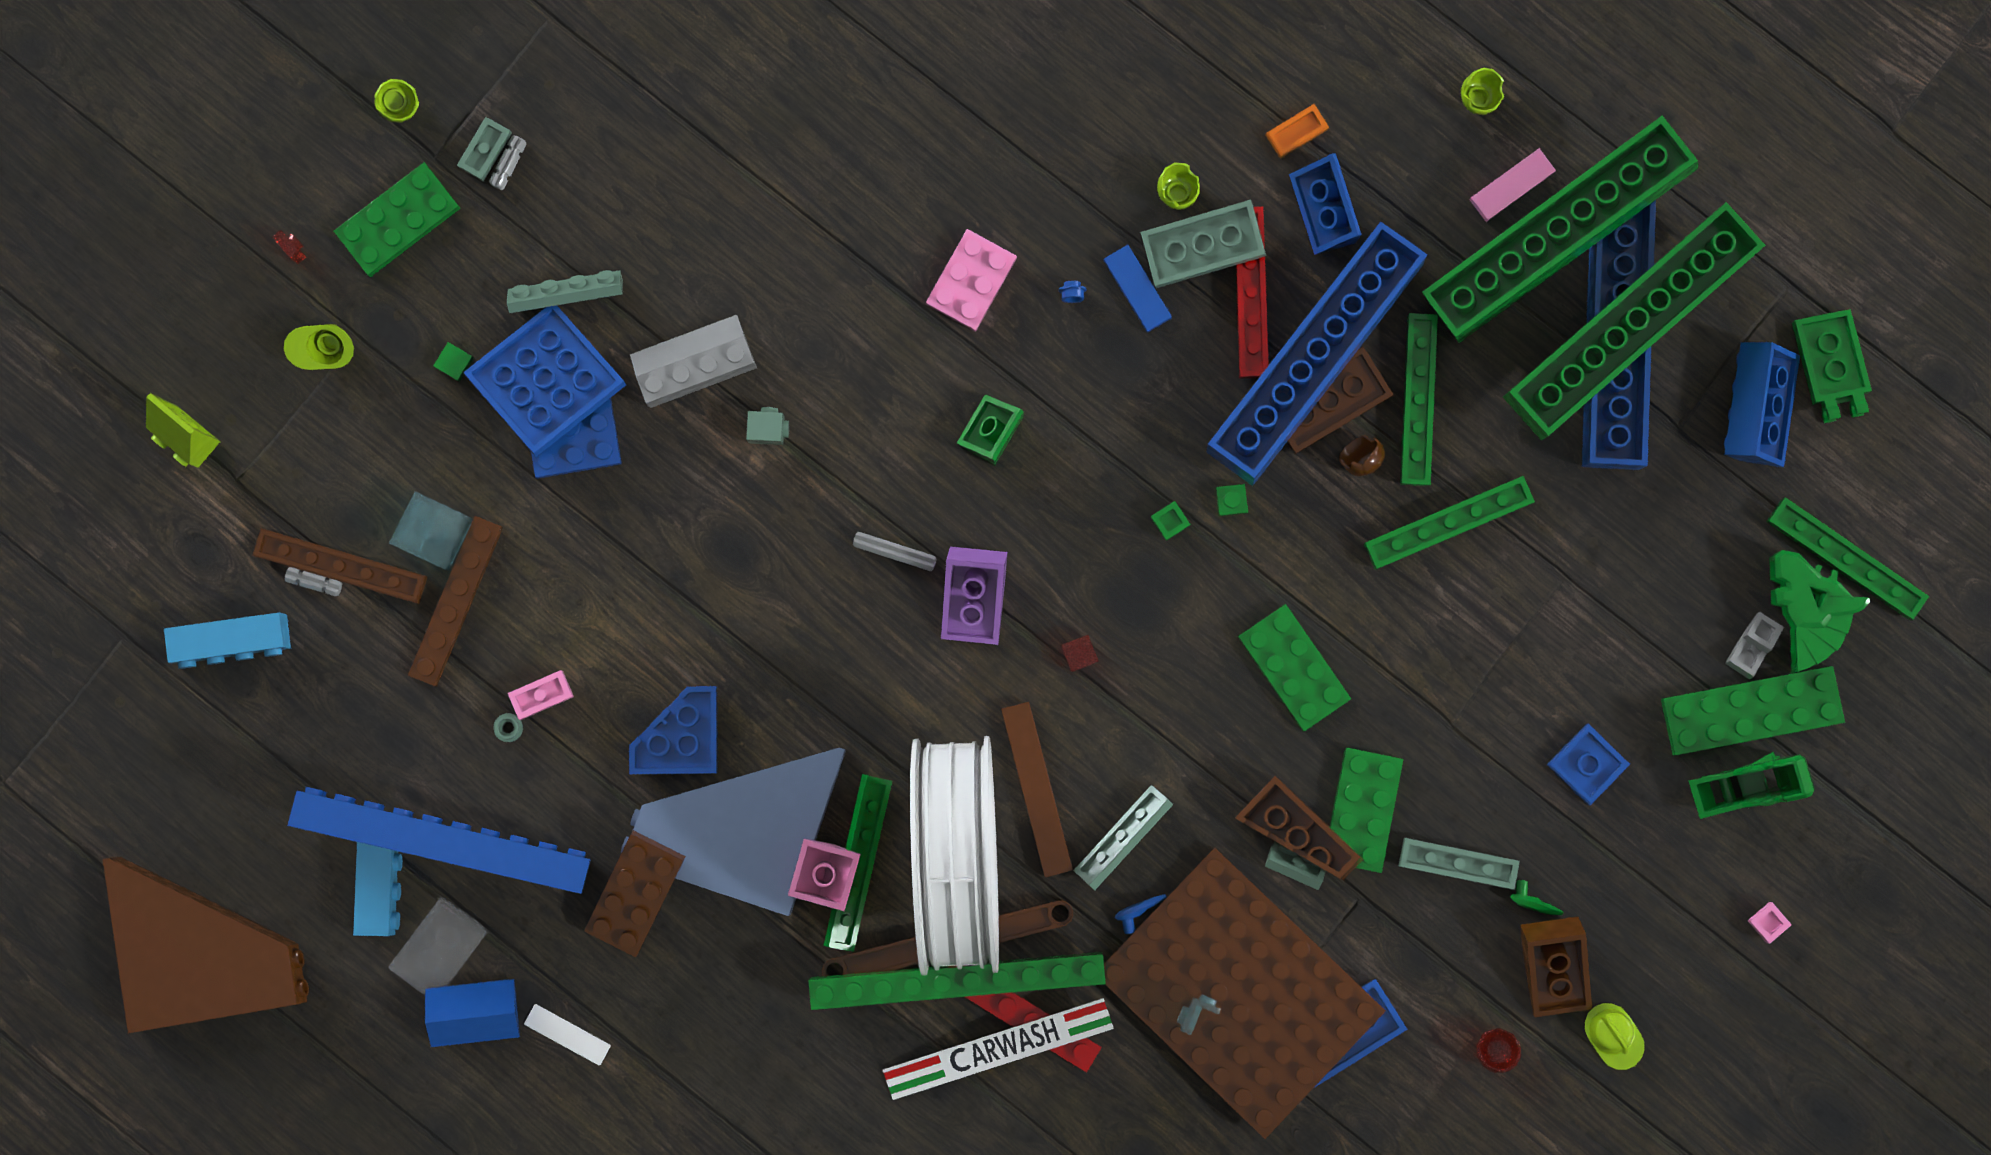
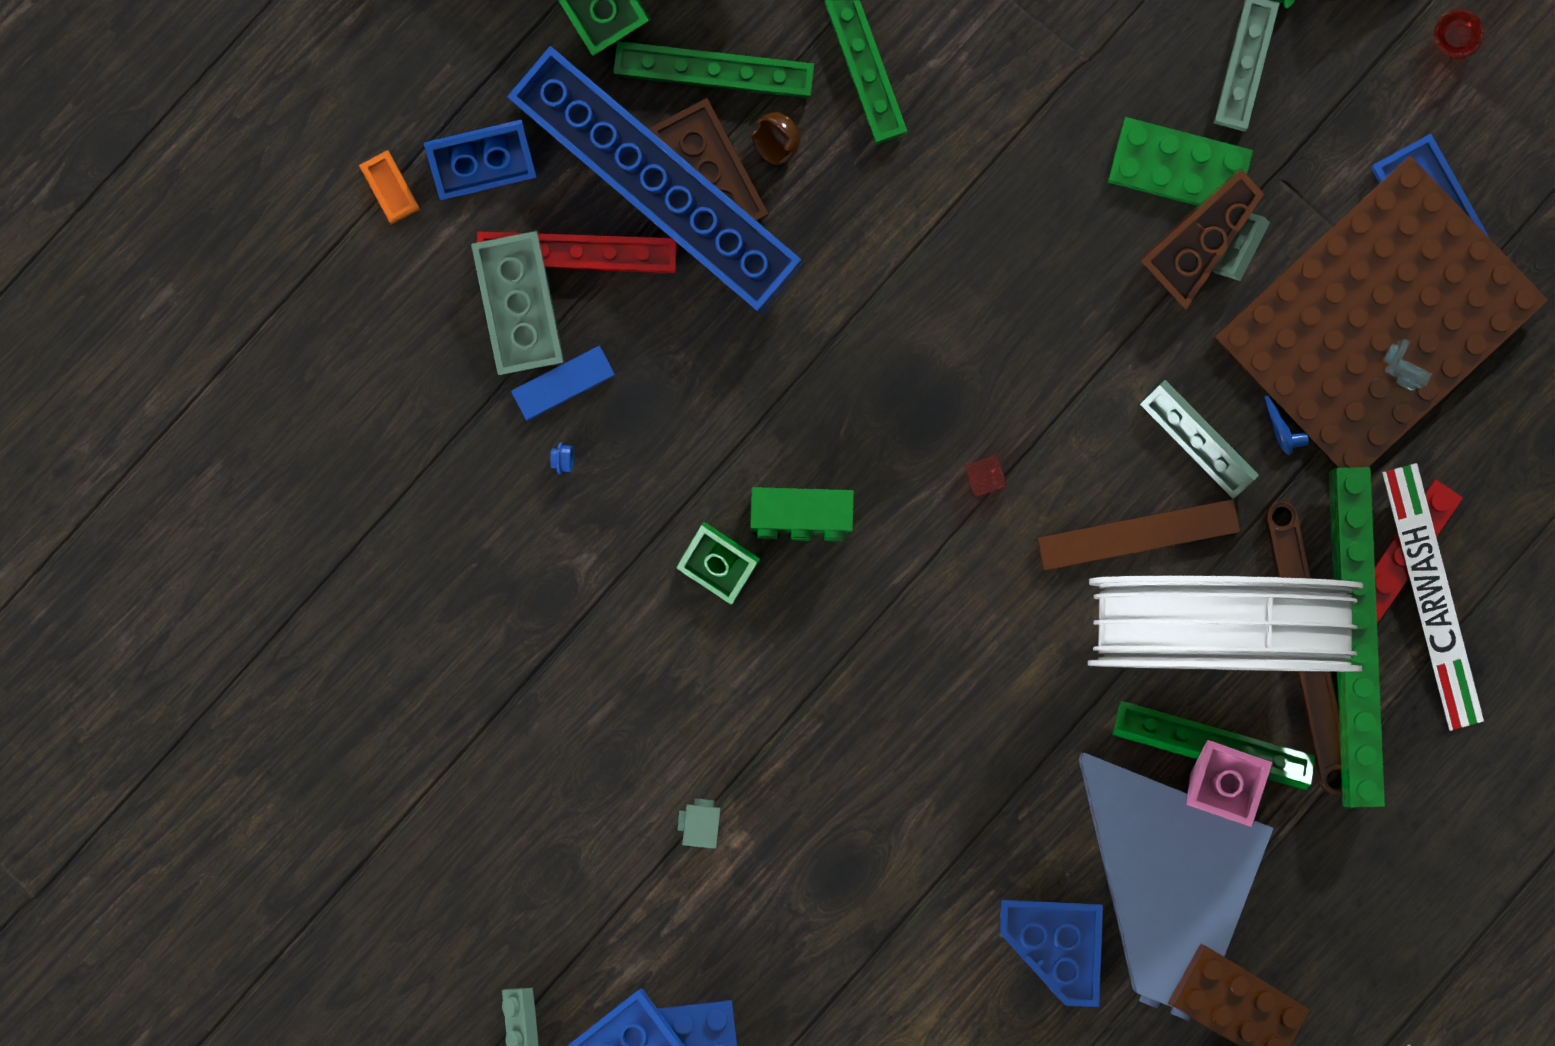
camera: 90 degrees left, 0 degrees up
light grey slope [630,315,757,408] -> none
light grey axle [853,532,936,571] -> none
bright pink plate [926,229,1017,332] -> none
medium lavender slope [941,547,1007,645] -> none
green plate [1150,501,1191,541] -> none
lime hair [1157,163,1200,210] -> none
green plate [1215,484,1248,517] -> none
green plate [1238,604,1351,732] -> none
none -> green brick [751,487,854,542]

